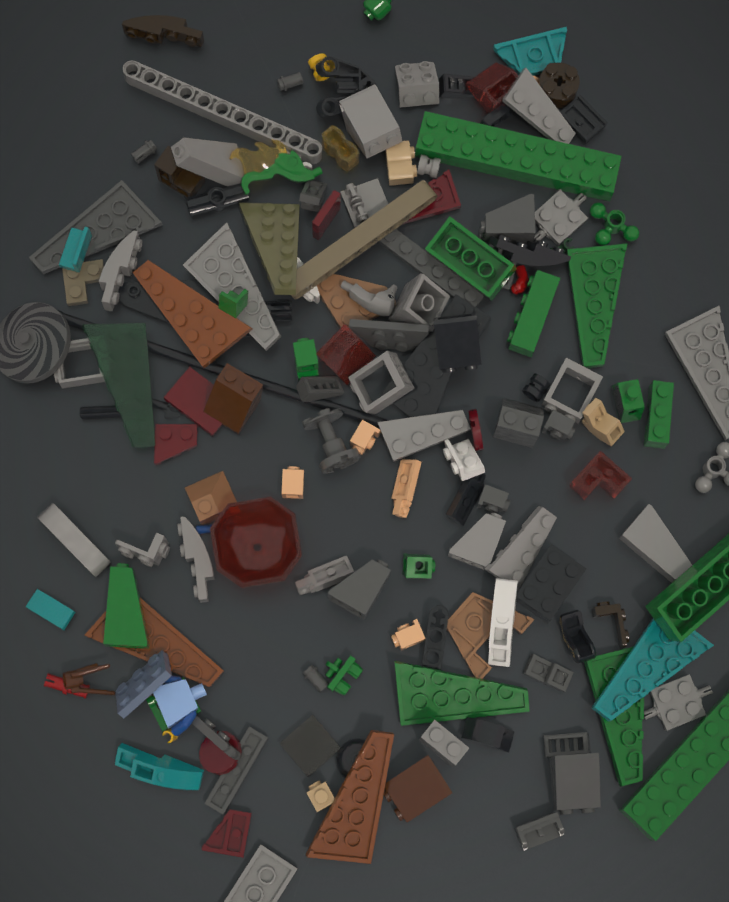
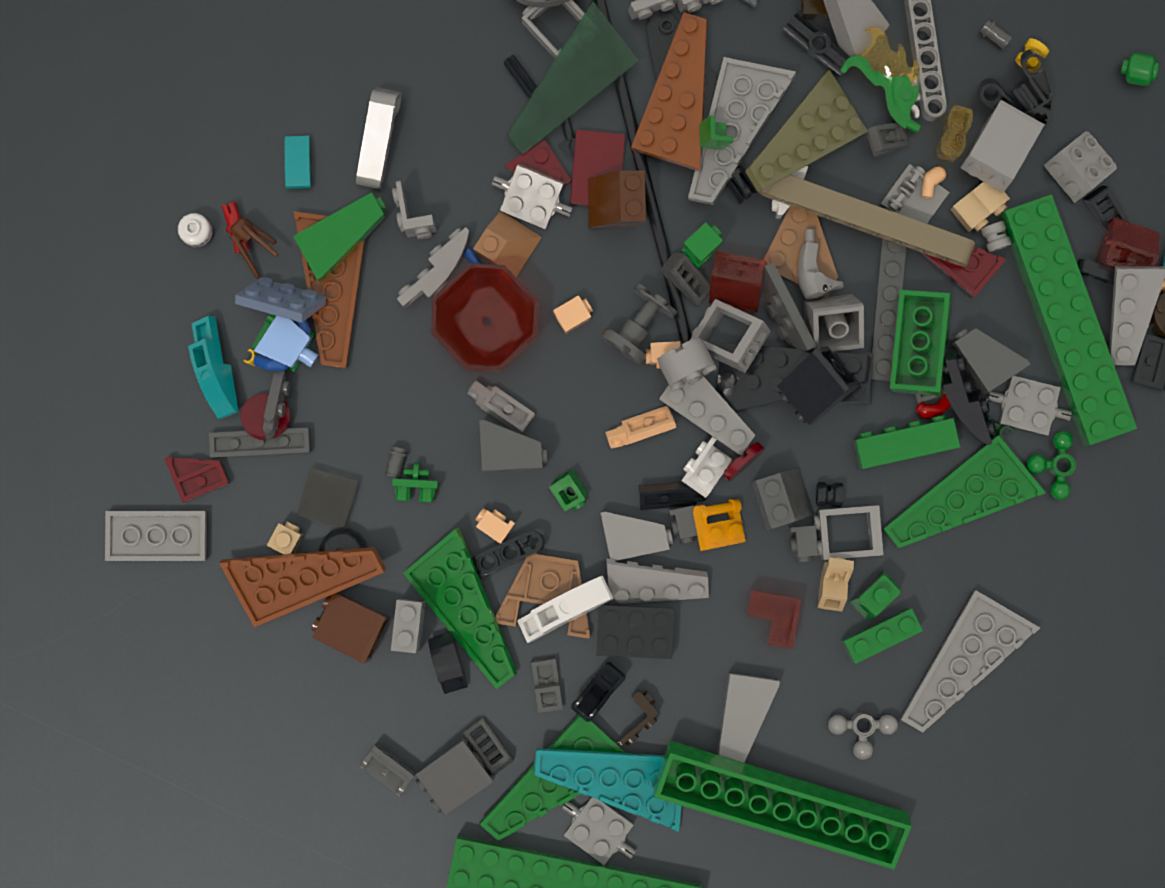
camera: 60 degrees right, 10 degrees up
dark red tile [312,190,341,240] -> none
none -> white head [178,213,212,247]
none -> plate [492,164,573,229]
none -> light grey brick [657,337,717,392]
none -> light orange plate [693,498,746,551]
none -> light nougat arm [921,166,947,199]

